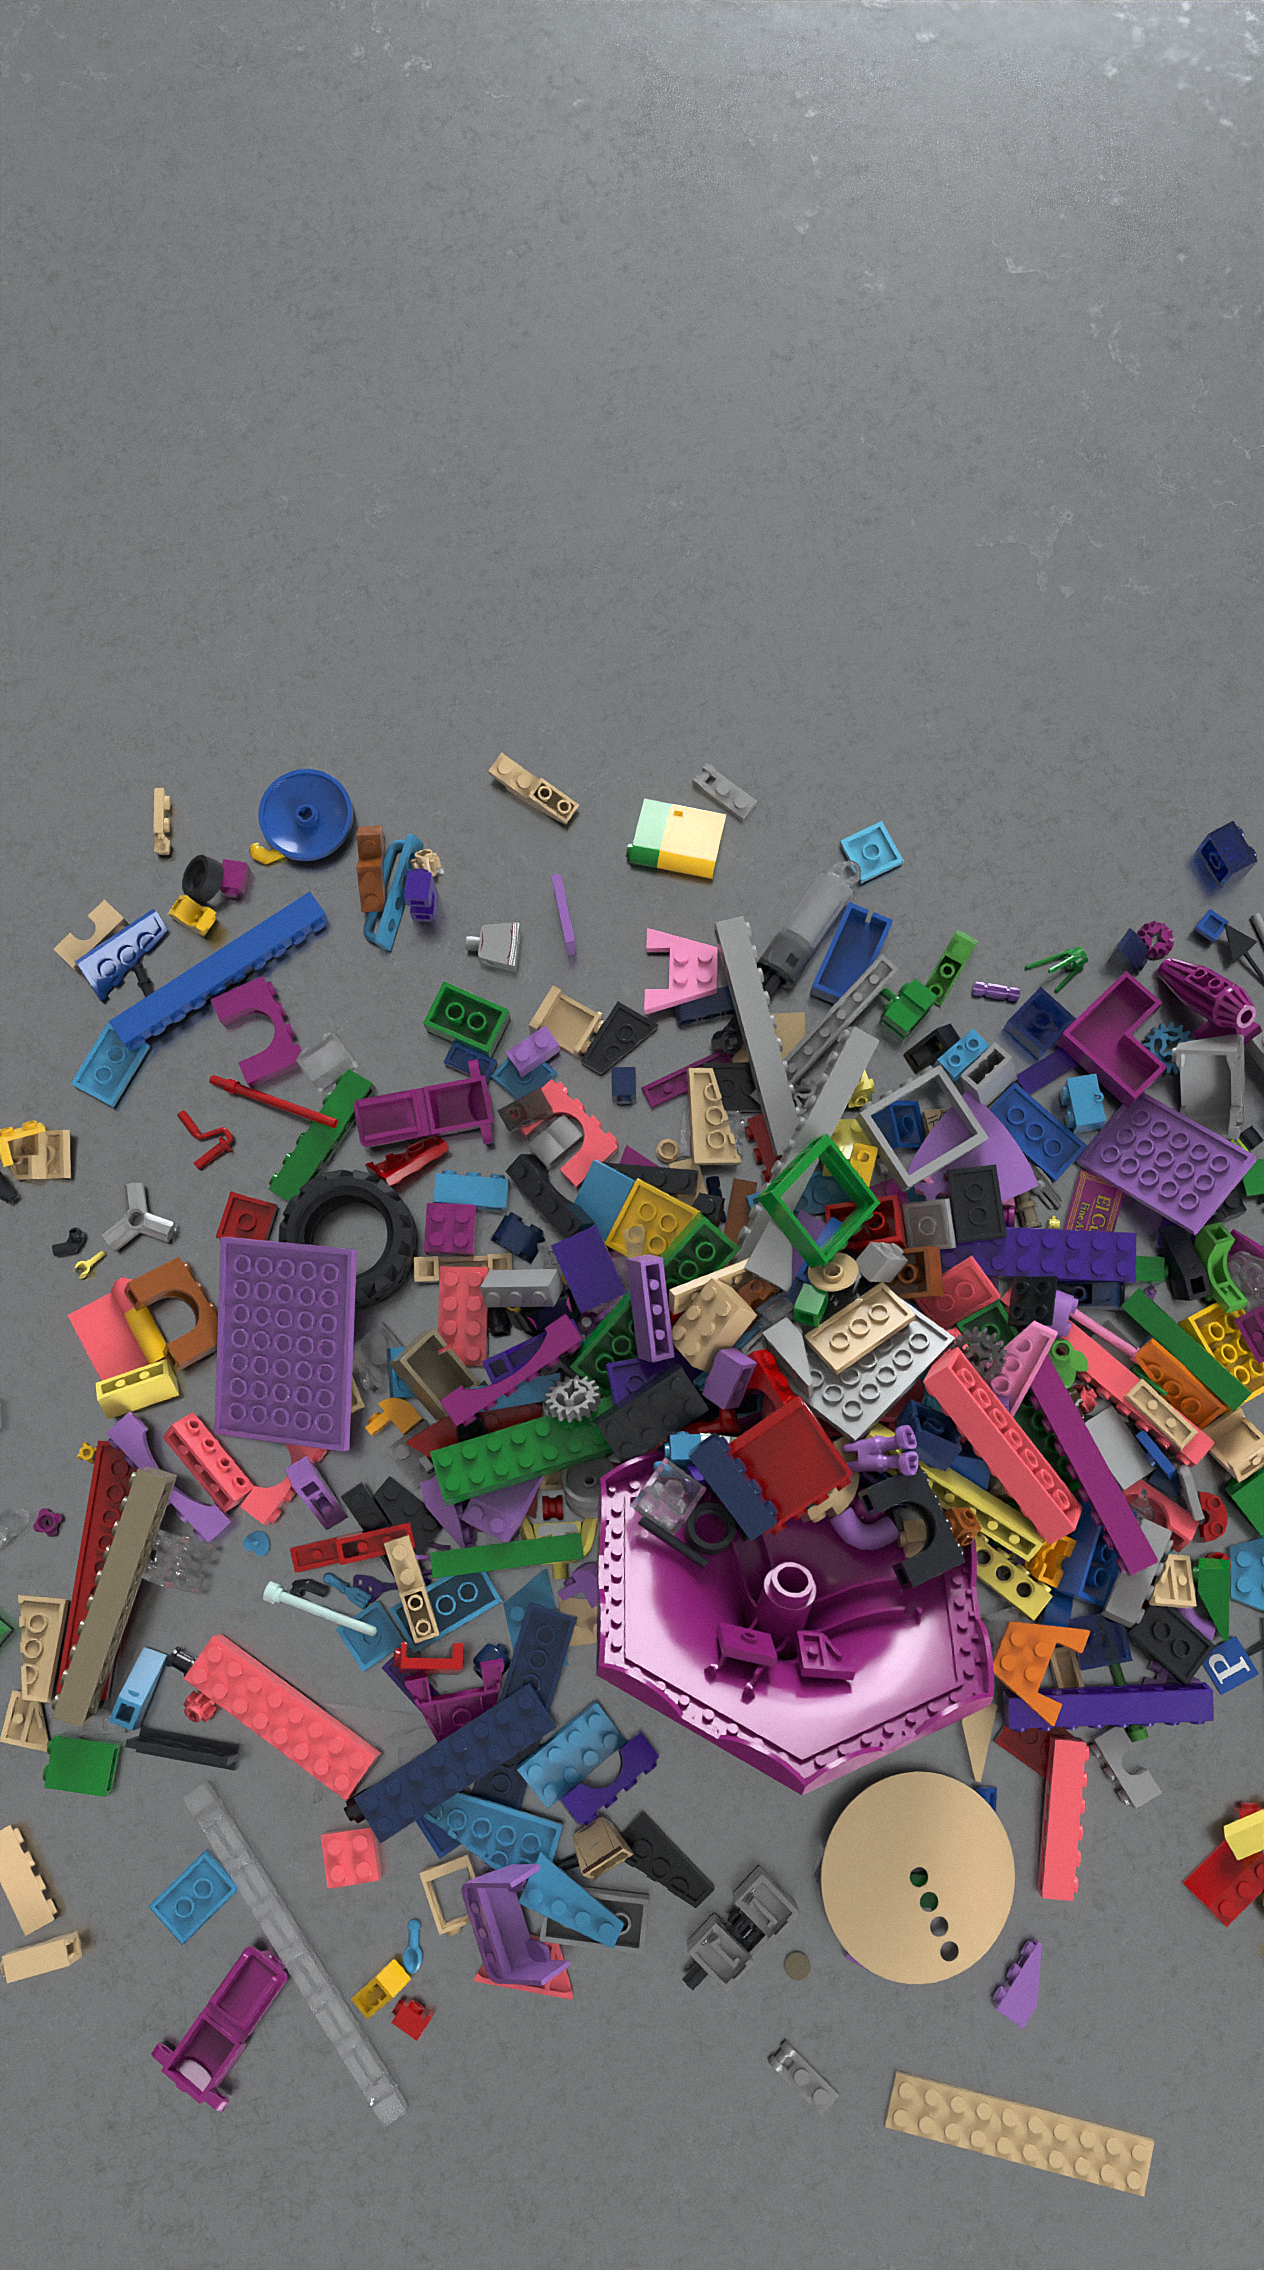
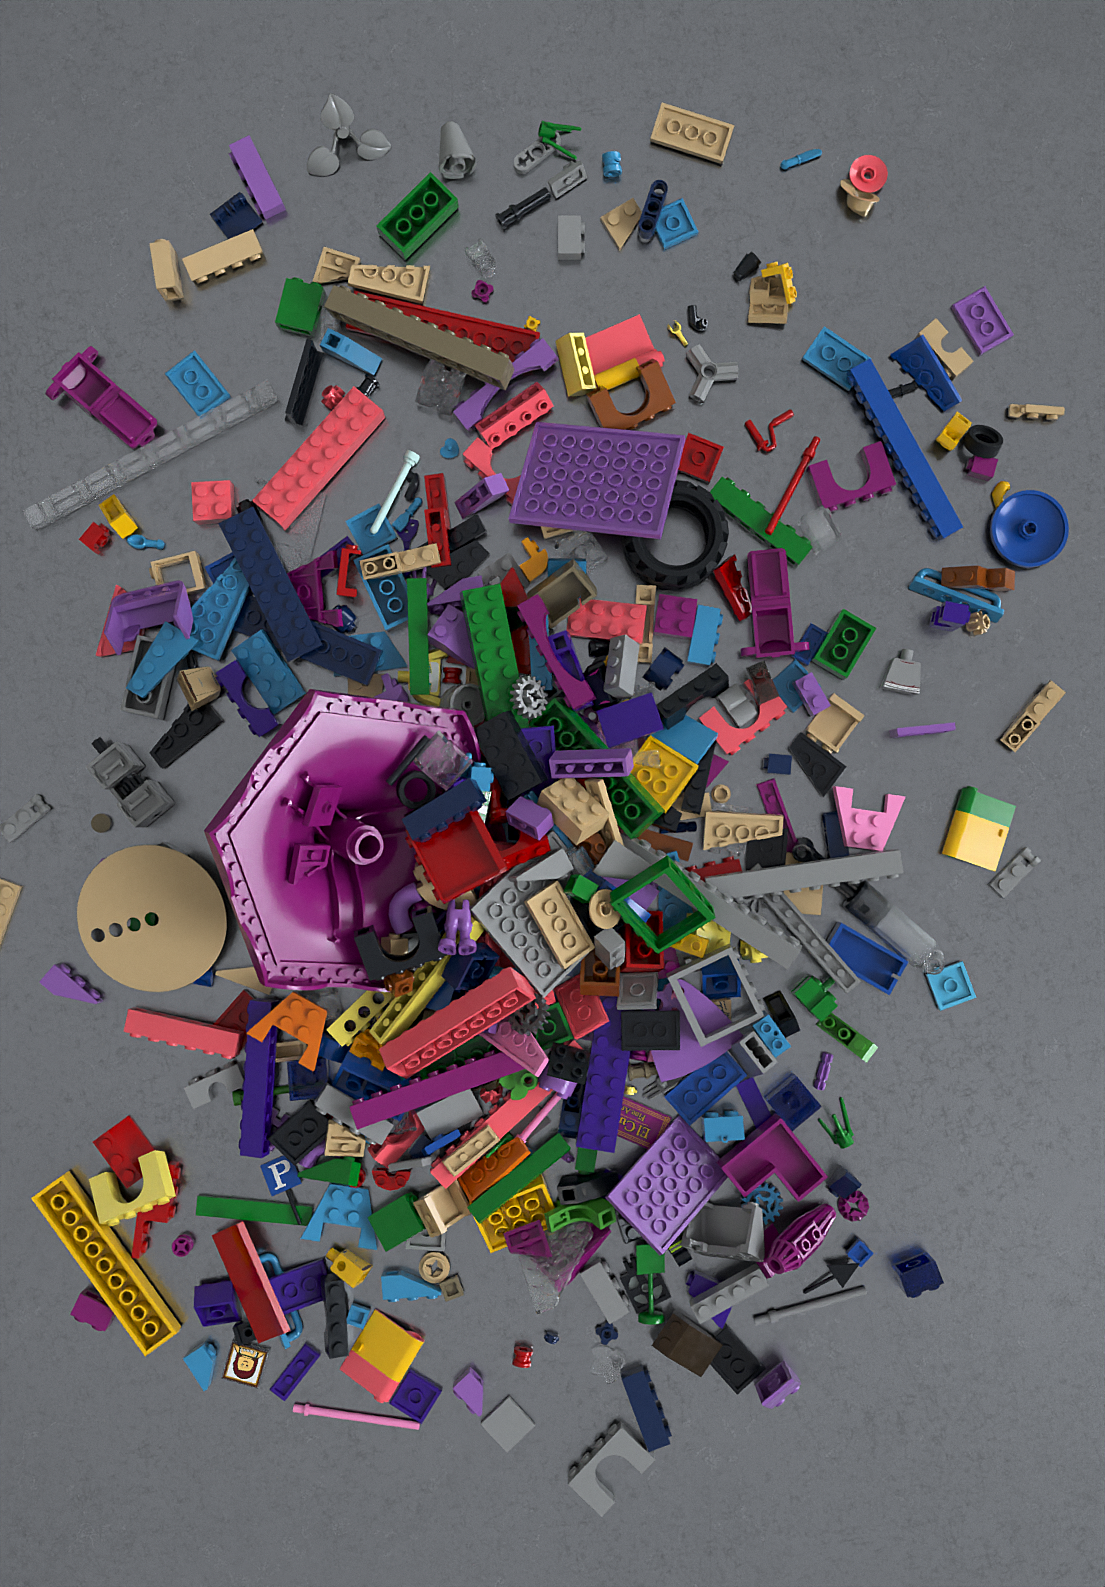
camera: 90 degrees right, 10 degrees up
none -> medium lavender tile [951,286,1014,356]

